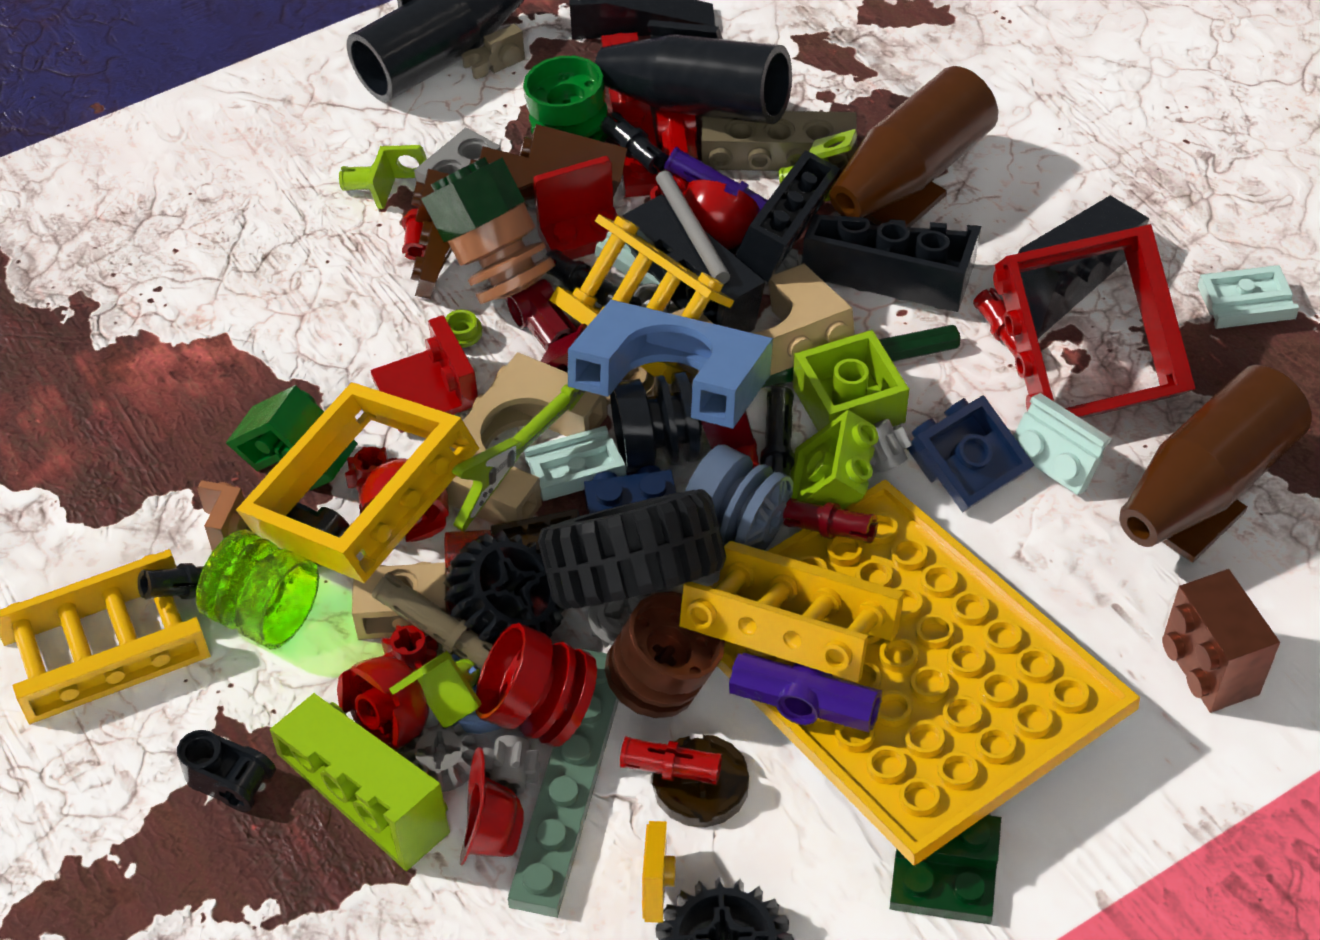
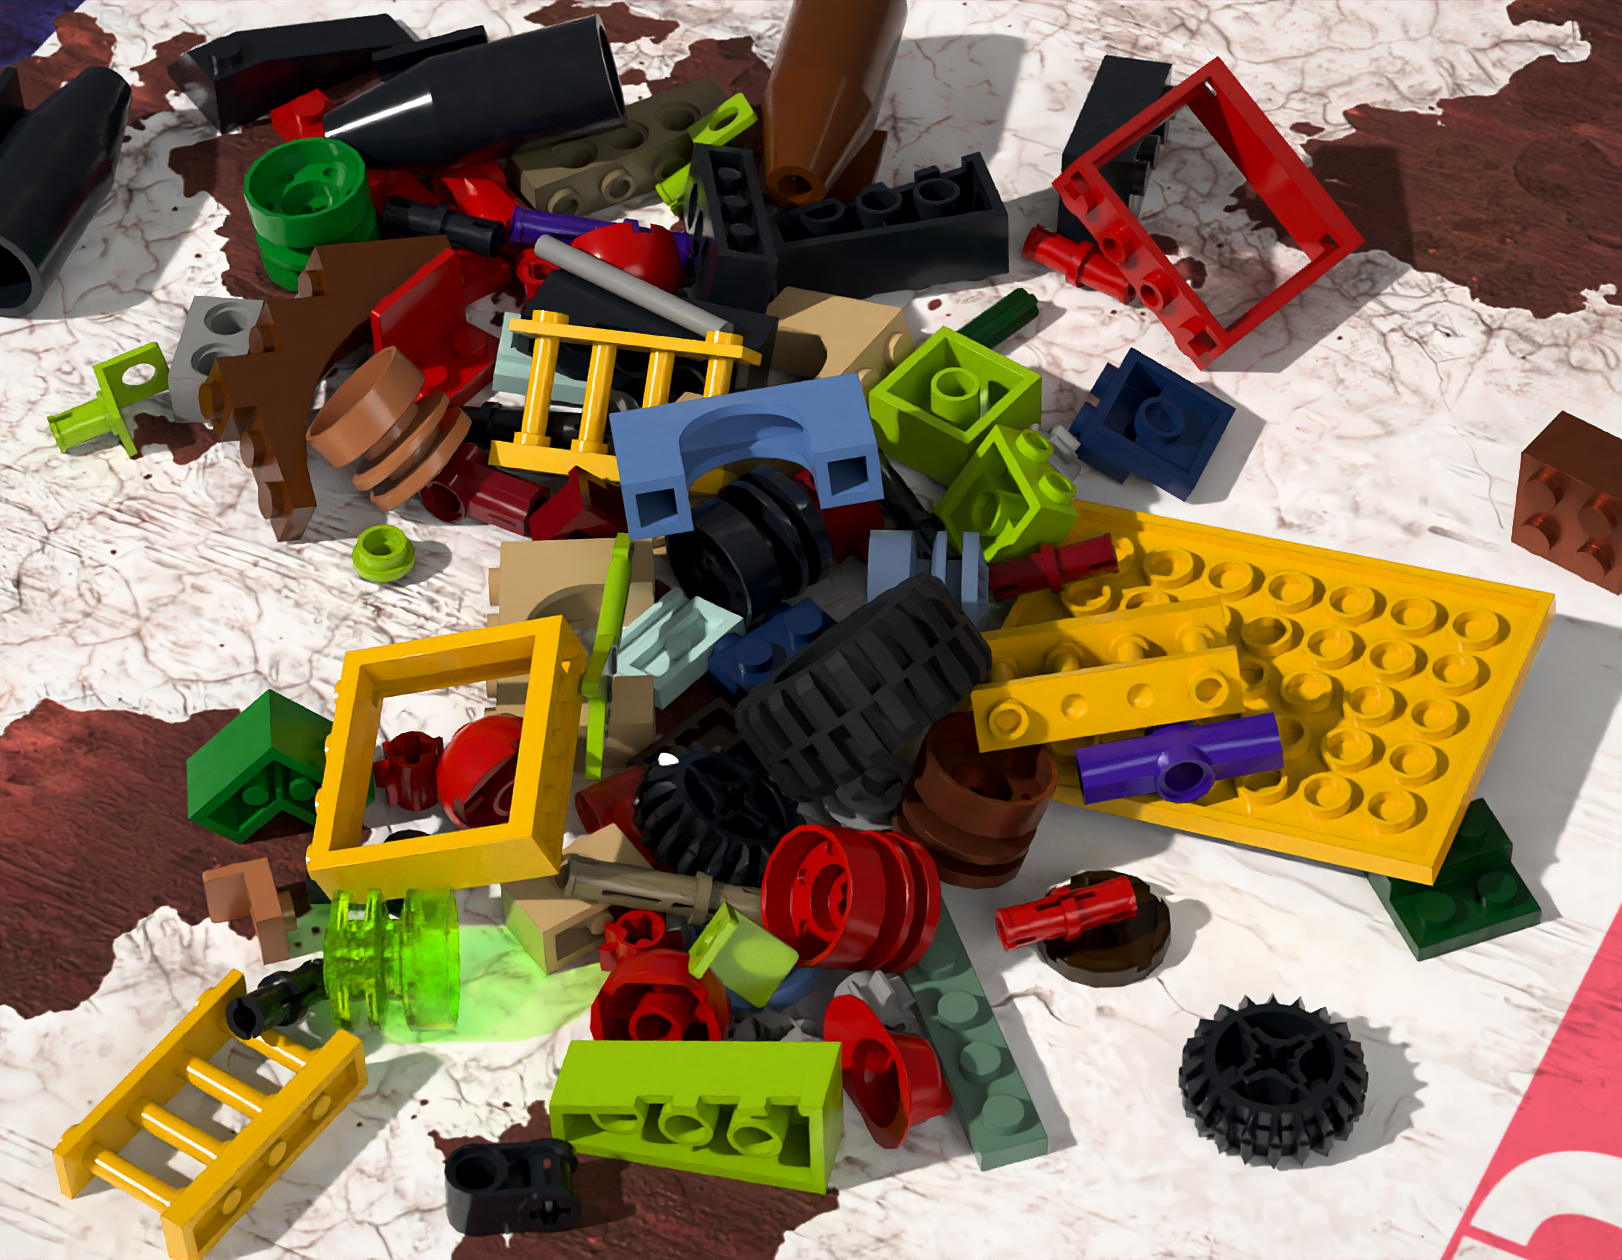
camera: 30 degrees left, 5 degrees down
red bracket [371,315,478,433] -> none
red pin [402,208,426,260] -> none
dark green brick [421,157,525,242] -> none
dark tan plate [462,23,525,79] -> none
yellow plate [642,821,676,923] -> none
light aqua plate [1013,393,1112,495] -> none
reddish brown piece [1119,365,1312,563] -> none
light aqua plate [1197,265,1299,329] -> none

